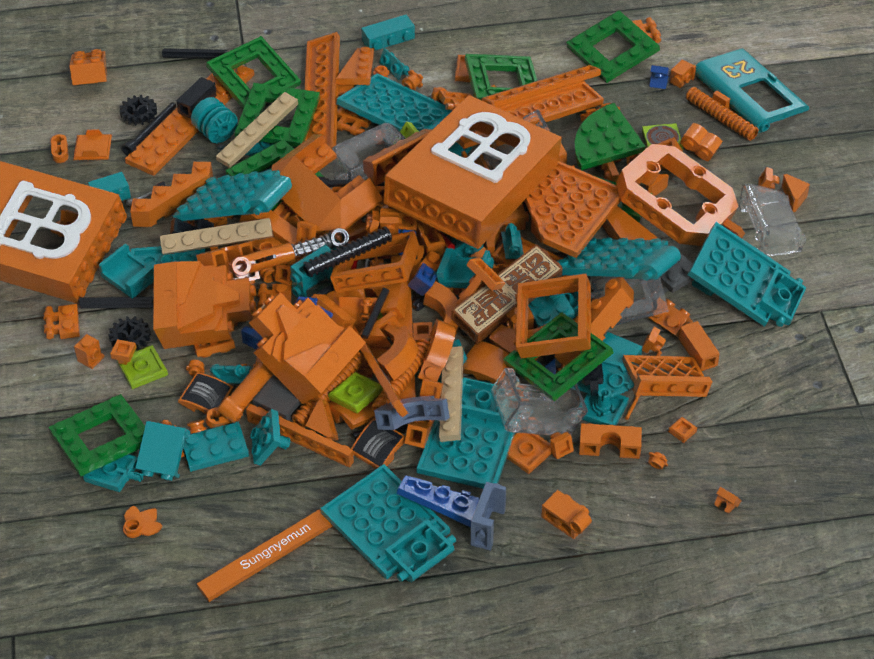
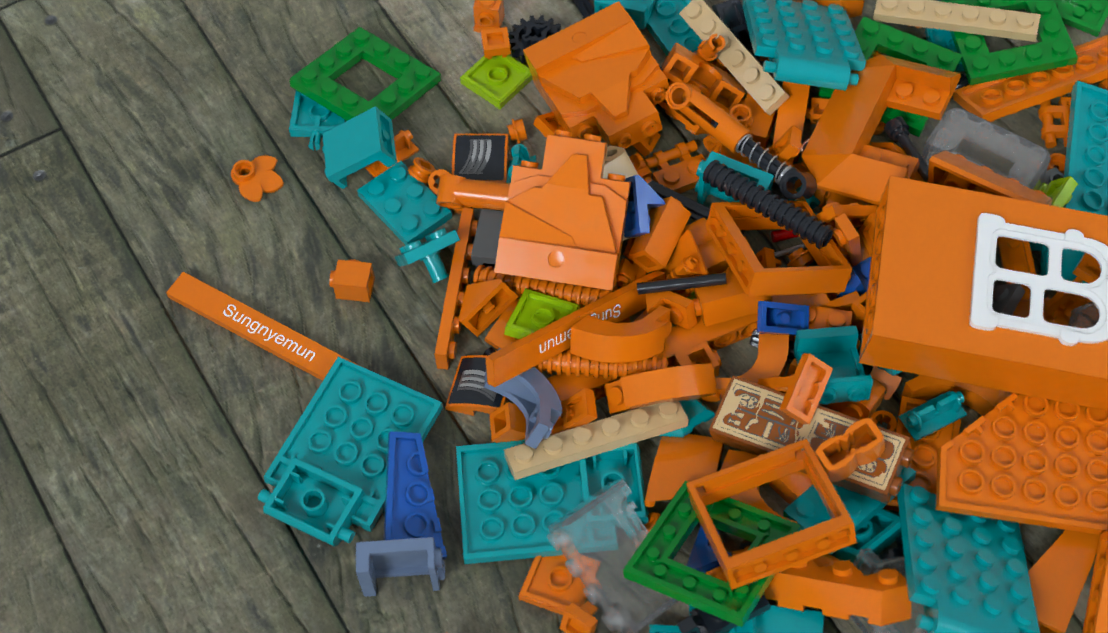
camera: 70 degrees right, 10 degrees up
none -> orange brick [329,259,375,302]
none -> orange pin [694,34,725,62]
none -> orange brick [815,418,886,482]

